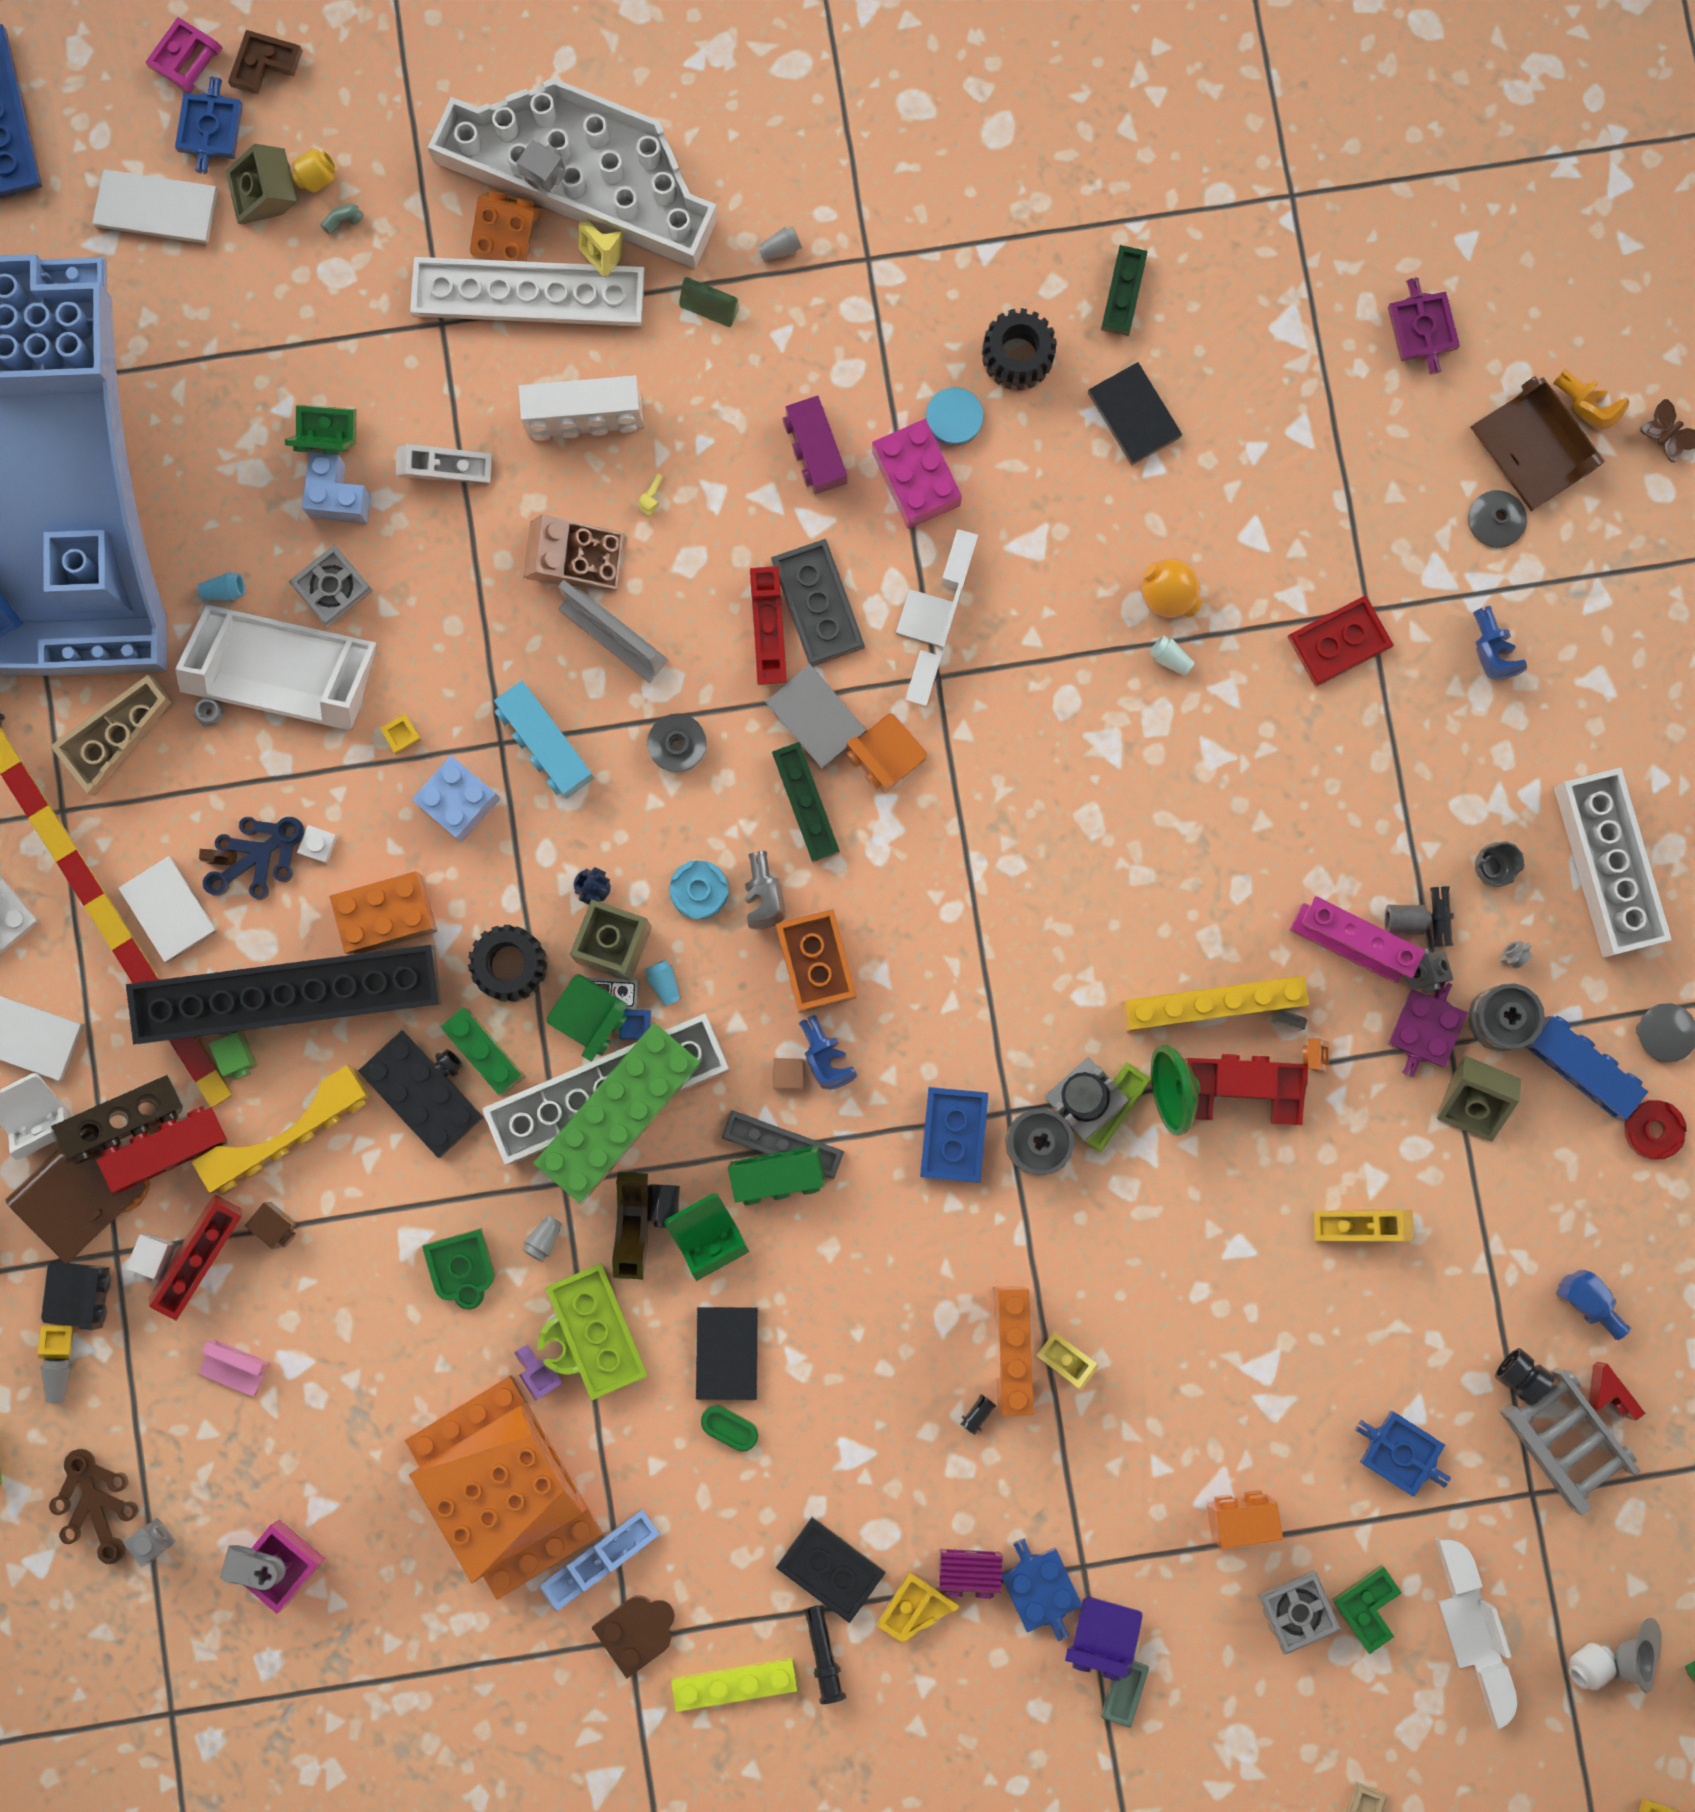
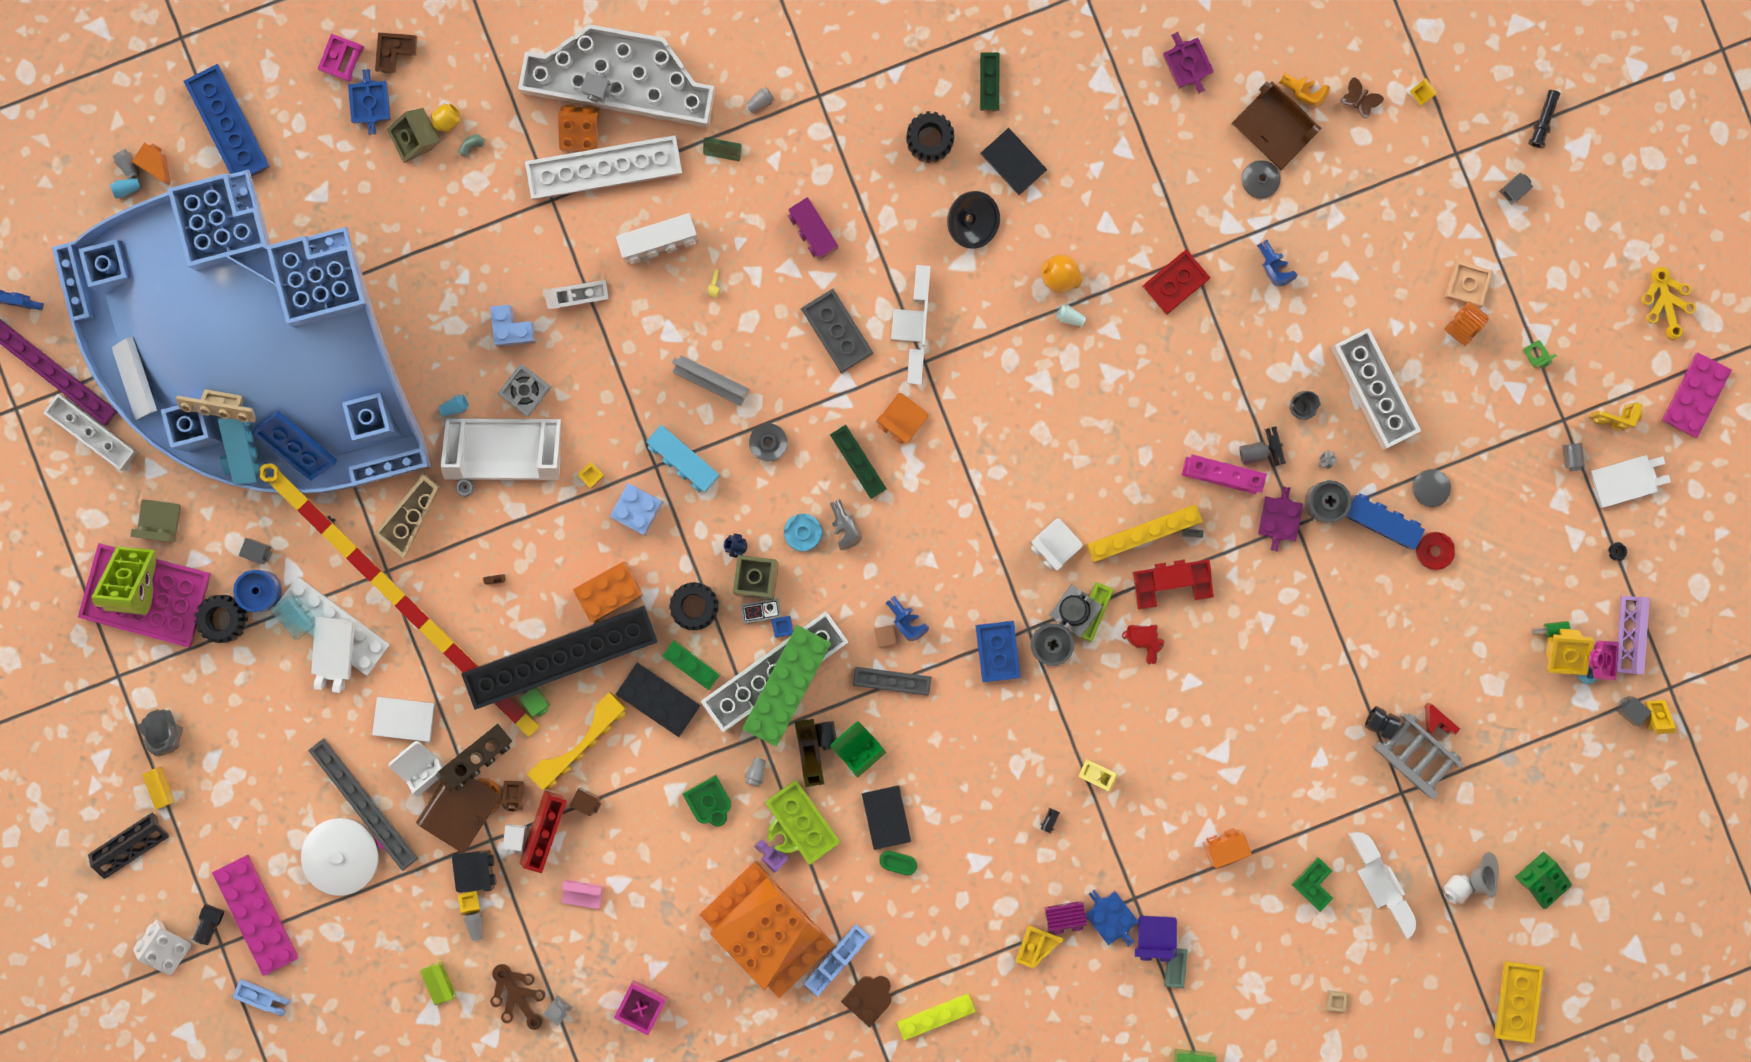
camera: 15 degrees left, 5 degrees up
white tile [92,169,218,244] -> none
red brick [96,1106,227,1196] -> none
white tile [118,856,218,963] -> none
dark blue plant [203,817,305,900] -> none
light grey piece [220,1545,286,1590] -> none
green bracket [285,405,356,455] -> none
white plate [297,825,338,864] -> none
black plate [435,1049,462,1077] -> none
nougat slope [523,514,624,590] -> none
green bracket [547,974,627,1062] -> none
light yellow slope [578,221,623,277] -> none
medium azure cone [645,960,681,1006] -> none
green brick [728,1145,826,1205] -> none
red slope [750,566,787,685] -> none
light grey tile [766,663,867,769] -> none
orange brick [776,909,856,1013] -> none
black tile [776,1516,886,1623] -> none
black pin [804,1605,847,1705] -> none
dark pink brick [872,418,962,529] -> none
medium azure tile [926,387,984,446] -> none
orange arch [993,1286,1034,1416] -> none
green dish [1151,1045,1200,1136] -> none
light grey piece [1258,1570,1341,1655] -> none
orange plate [1303,1038,1329,1072] -> none
yellow slope [1314,1210,1414,1241] -> none
blue plate [1355,1410,1451,1497] -> none
dark grey brick [1404,948,1454,993] -> none
olive slope [1437,1056,1521,1142] -> none
blue piece [1556,1270,1631,1340] -> none
none -> reddish brown bracket [502,781,524,812]
none -> black dish [947,191,1000,249]
none -> white bracket [1030,518,1082,571]
none -> red animal [1122,625,1164,665]

